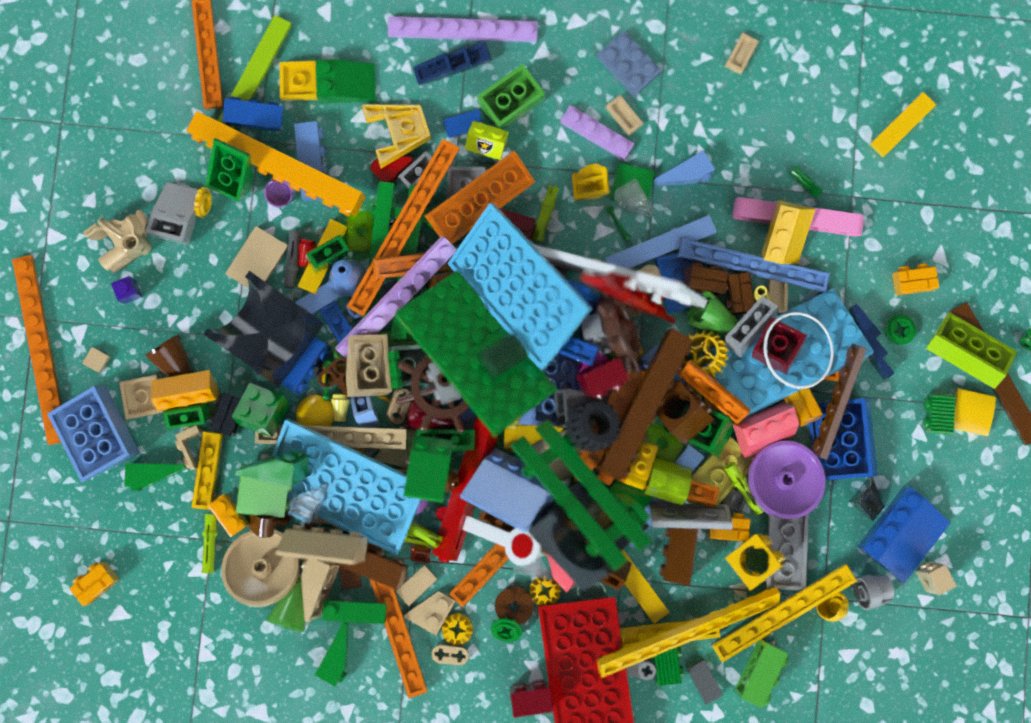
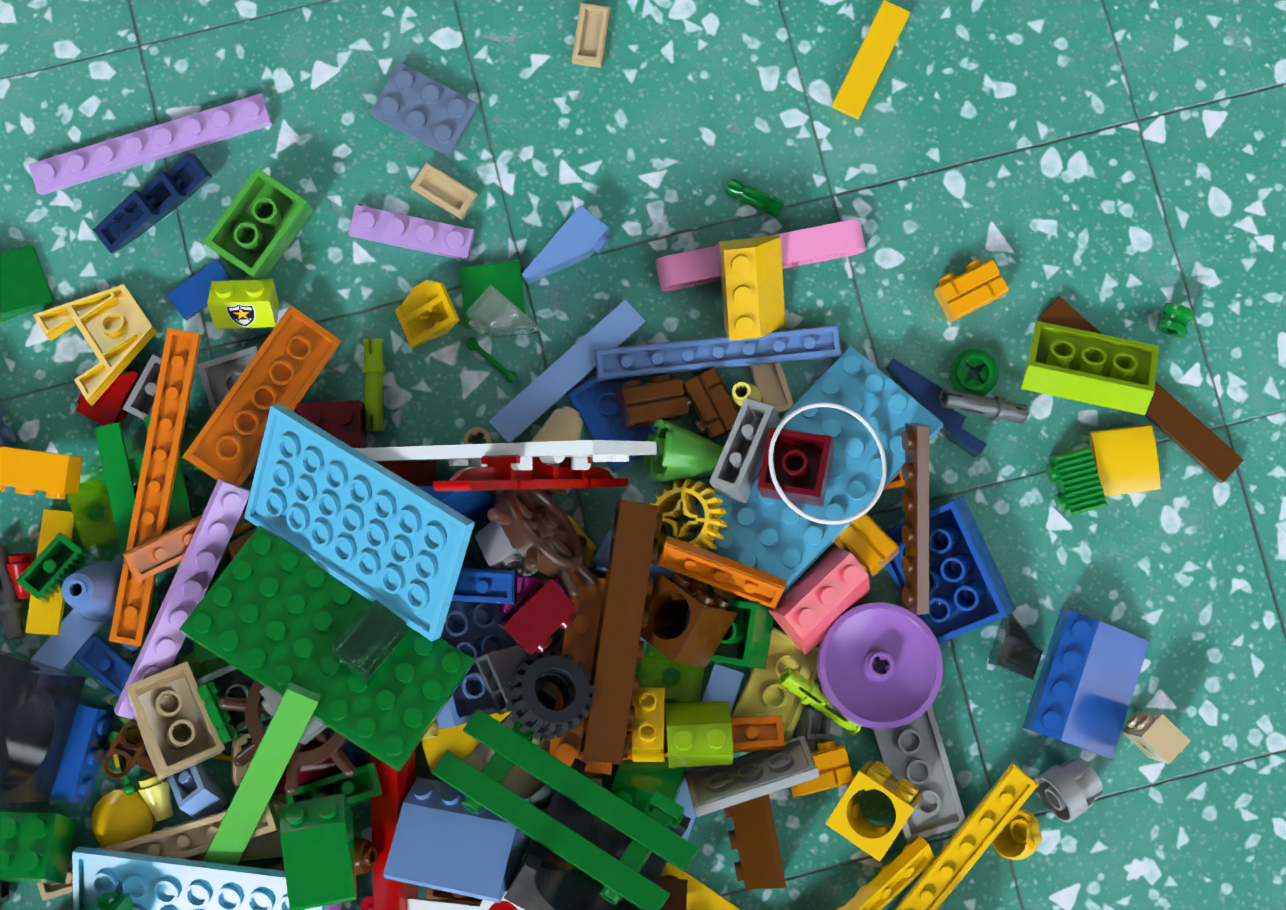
camera: 20 degrees left, 0 degrees up
none -> bright green tile [202,682,321,865]
none -> dark grey pin [939,388,1029,424]

